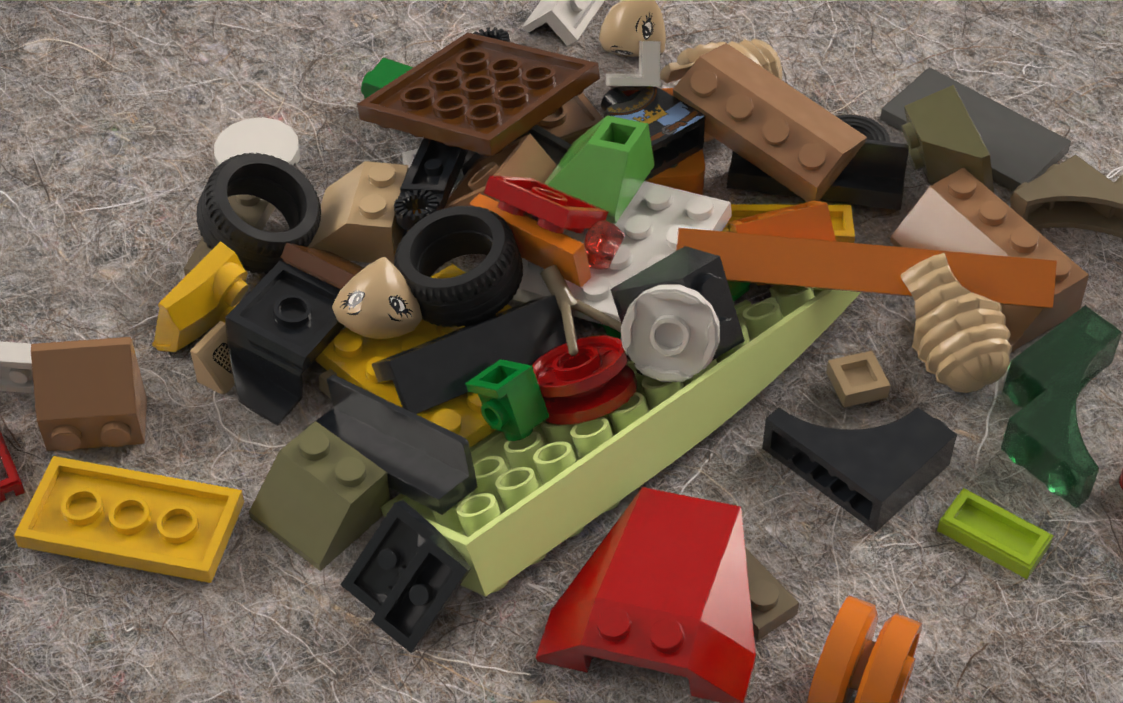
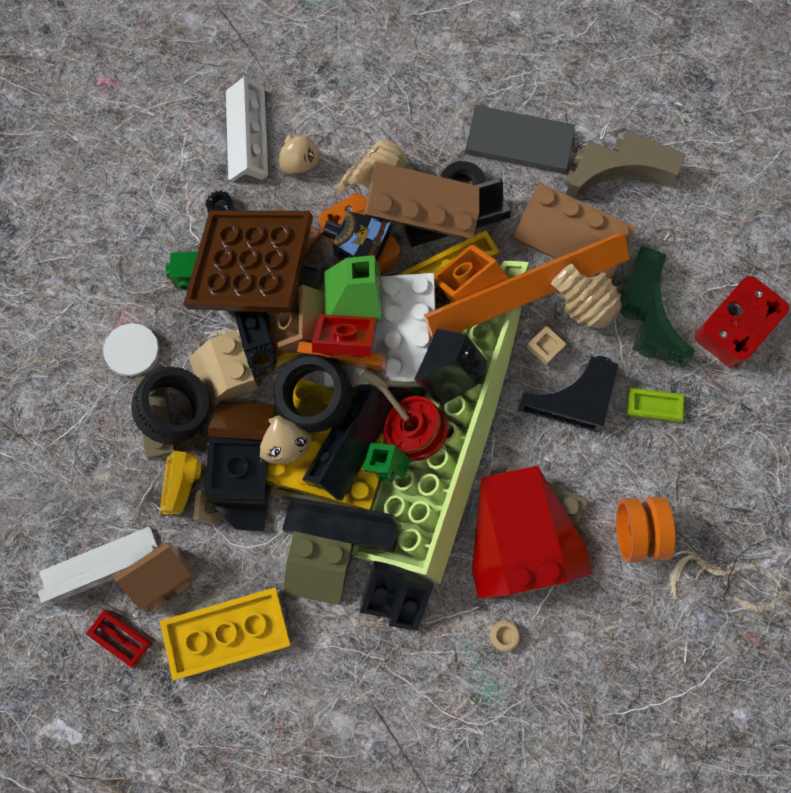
camera: 30 degrees left, 25 degrees up
clear red piece [584,220,625,269] -> none
white panel [606,41,661,87] -> none
white tile [621,284,720,382] -> none
olive slope [901,85,994,193] -> none

